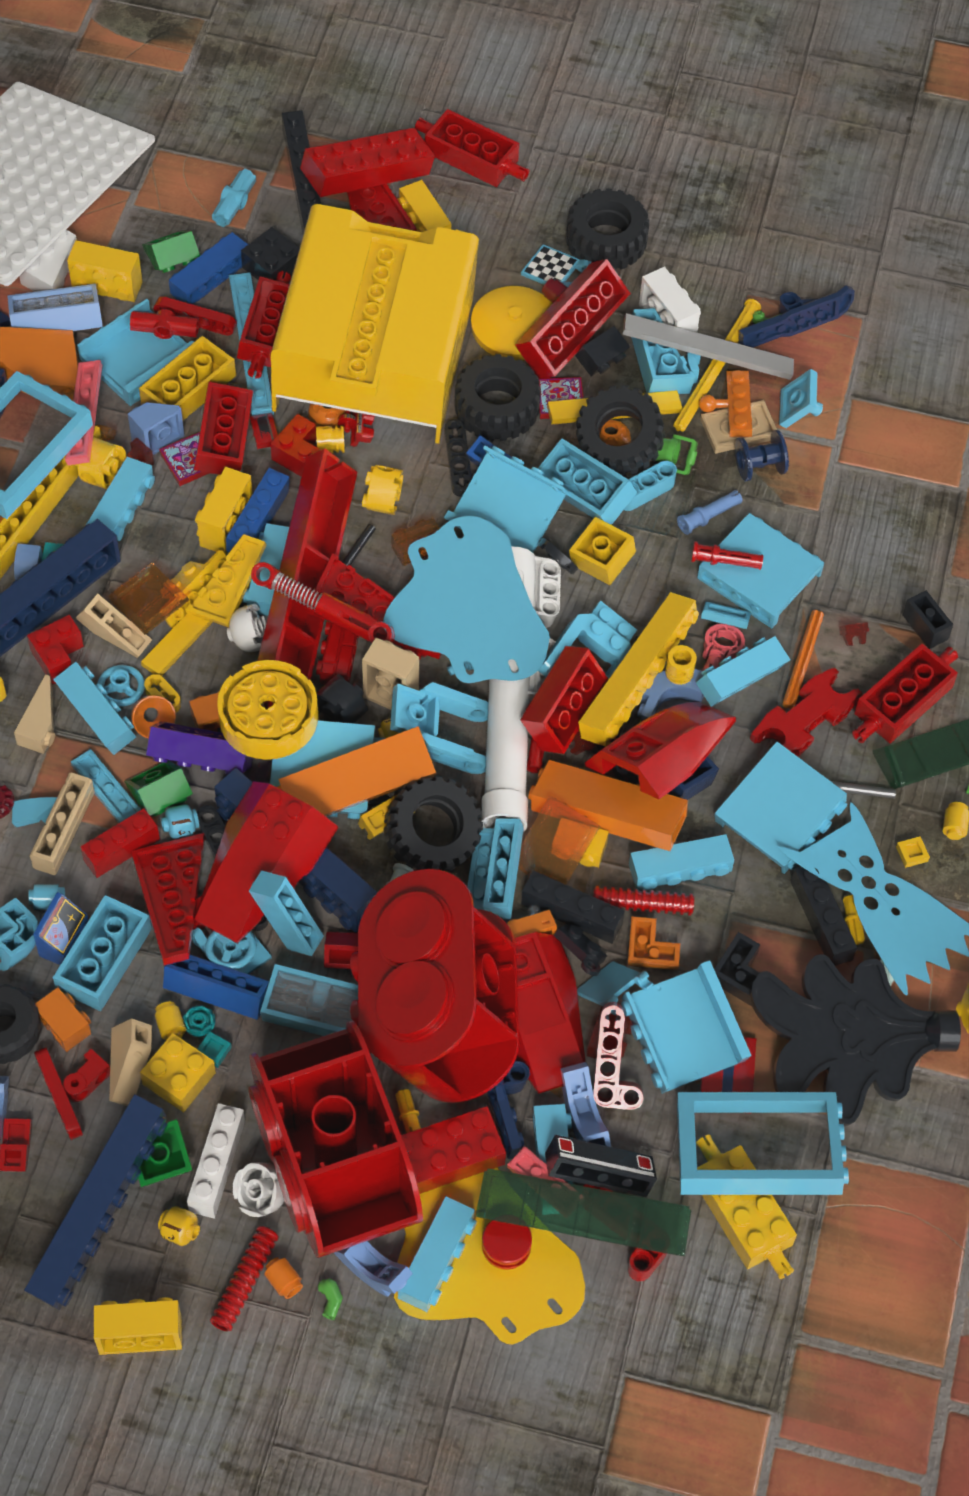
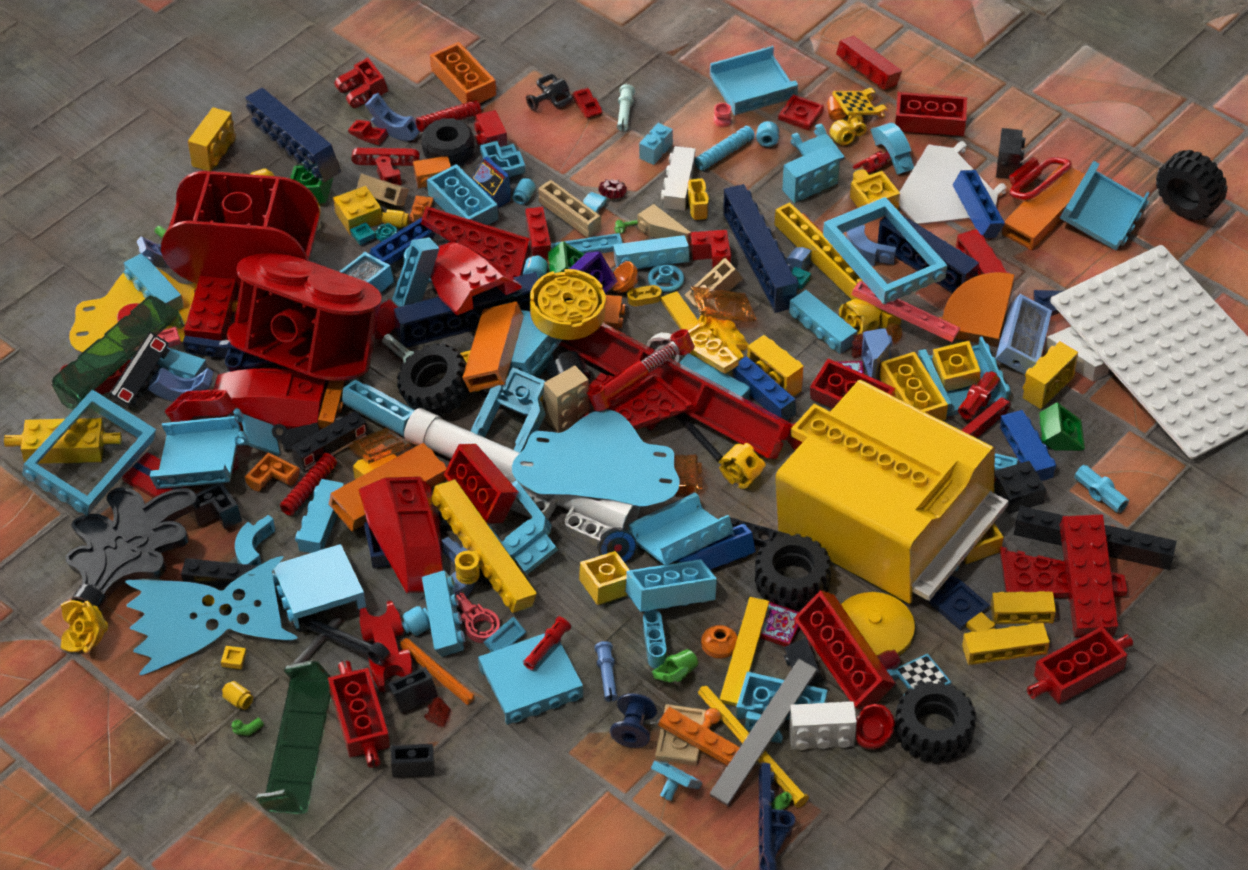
camera: 120 degrees right, 10 degrees down
black tyre [576,385,665,477] -> none
none -> medium azure arch [235,515,275,566]
none -> black piece [292,614,391,666]
none -> black brick [388,667,439,713]
none -> medium azure head [402,606,430,636]
none -> orange plate [408,196,434,226]
none -> bright green hand [614,220,638,234]
none -> red piece [855,704,895,749]
none -> yellow brick [932,341,981,392]
none -> yellow brick [962,623,1050,665]

